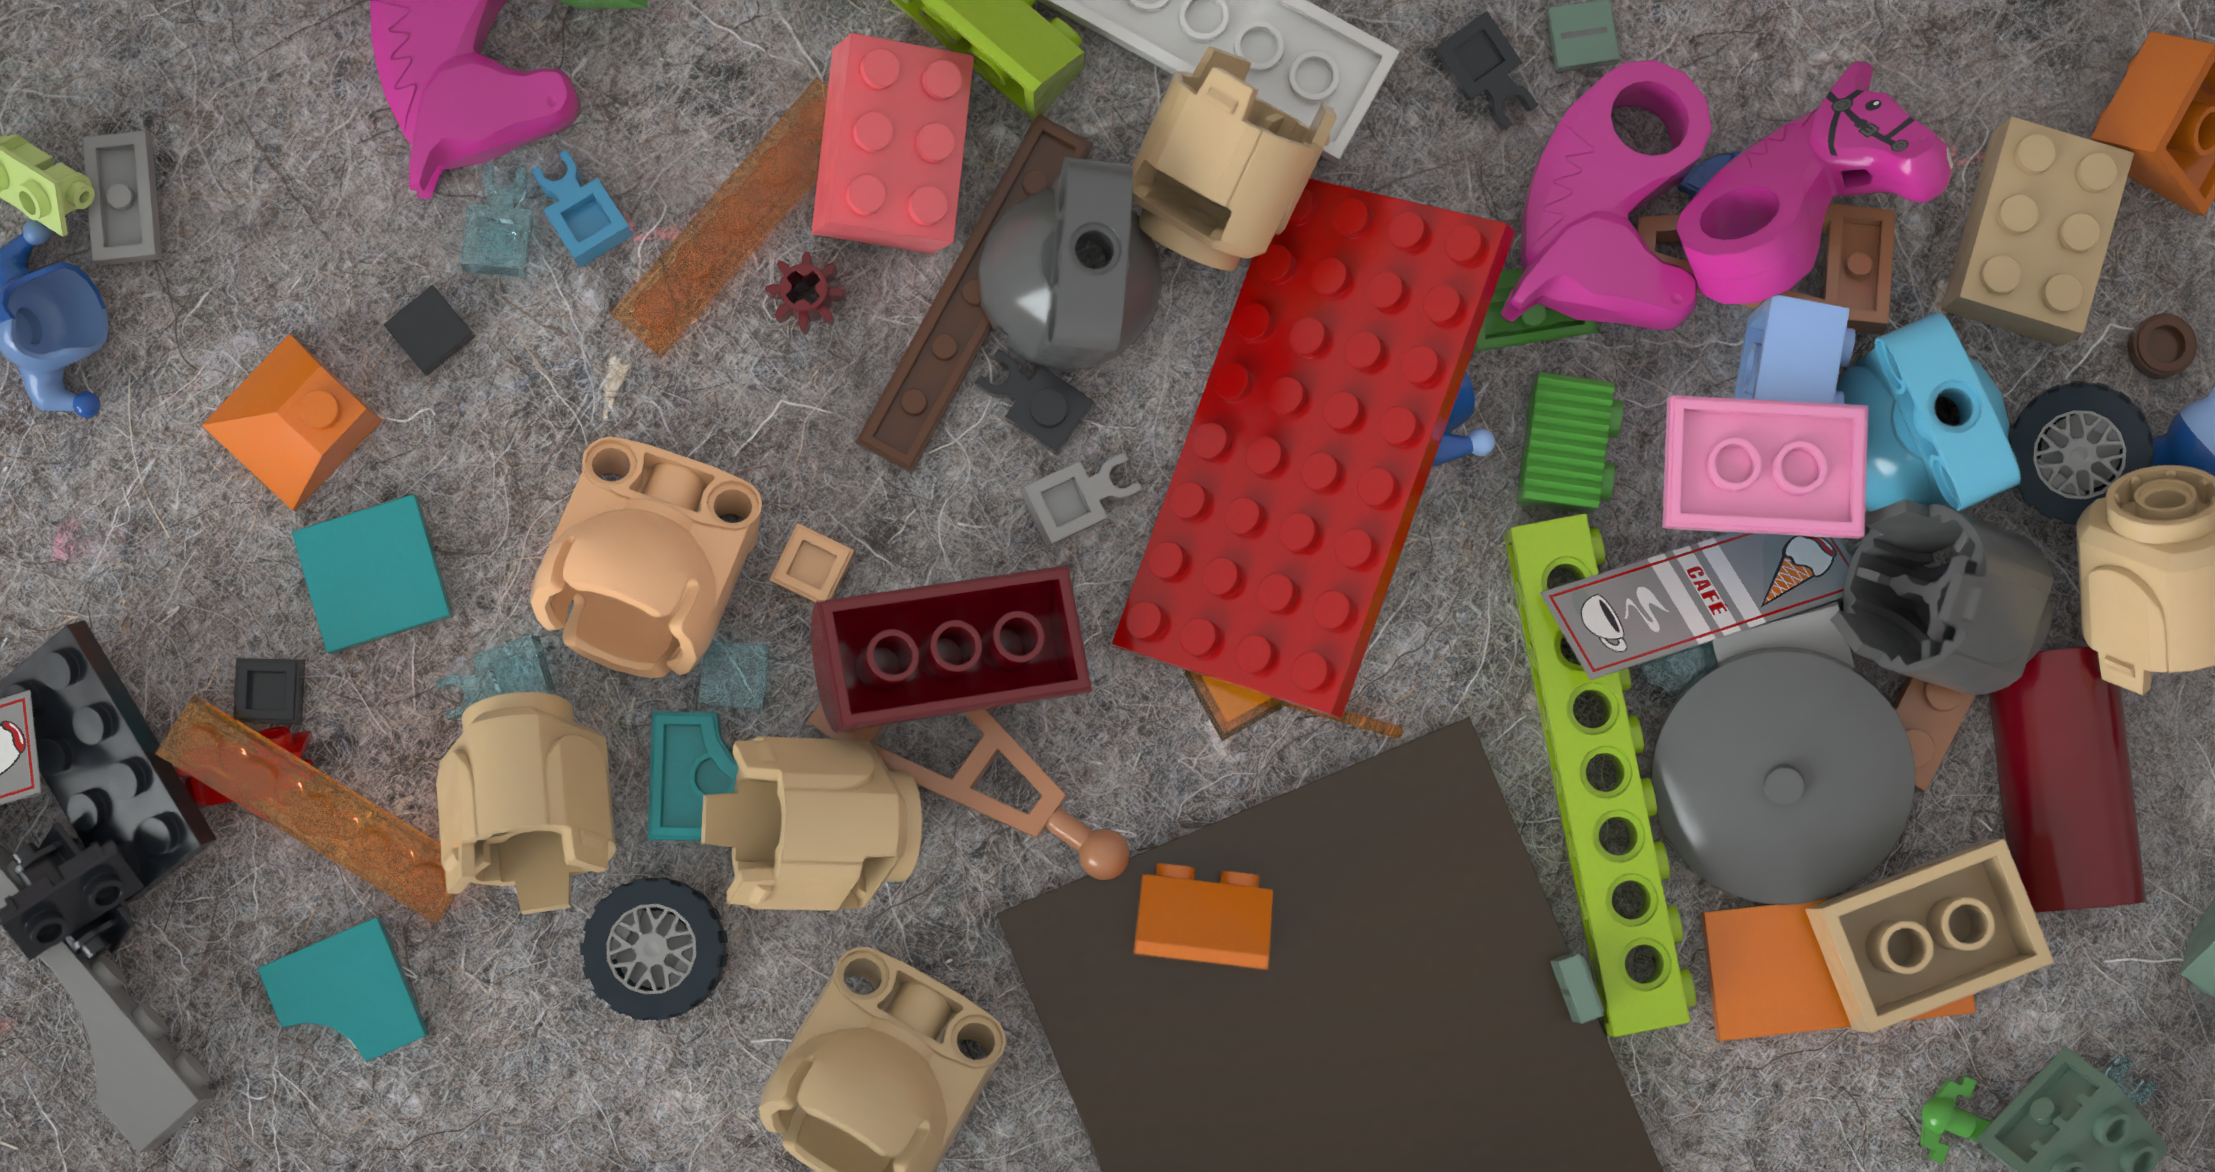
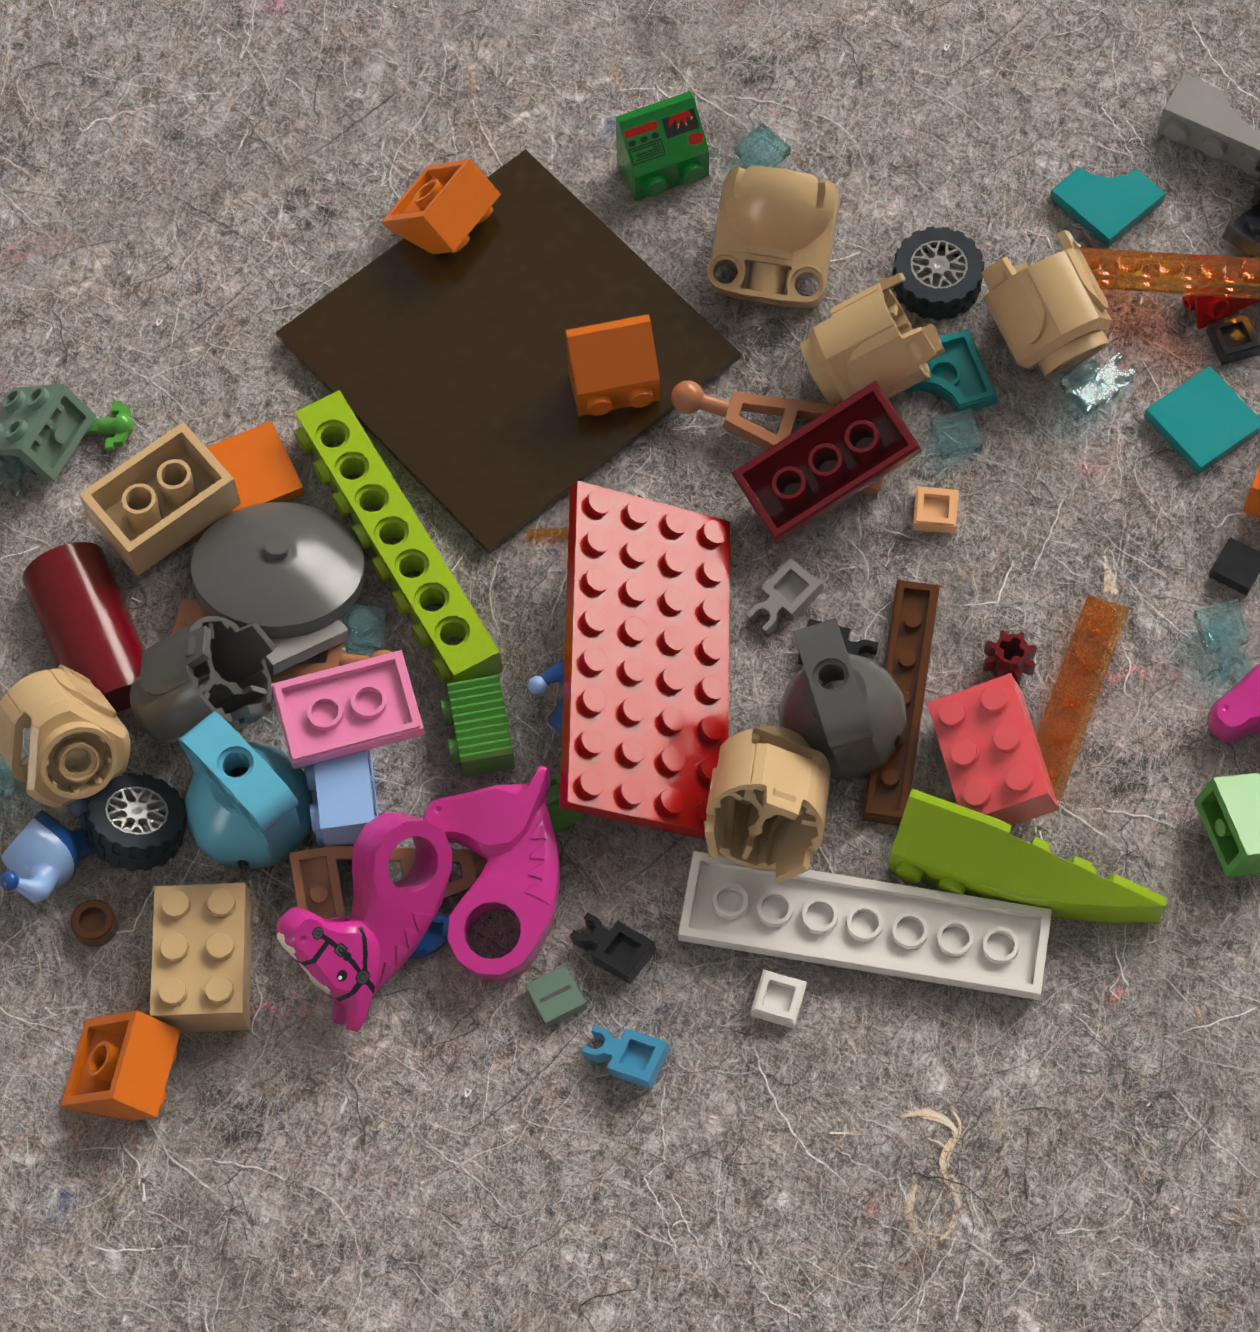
camera: 165 degrees right, 20 degrees down
light nougat piece [530,436,762,678] -> none
dark azure plate [531,149,634,268] -> none
sticker [1540,532,1852,680] -> none
sand green tile [1550,953,1605,1024] -> none

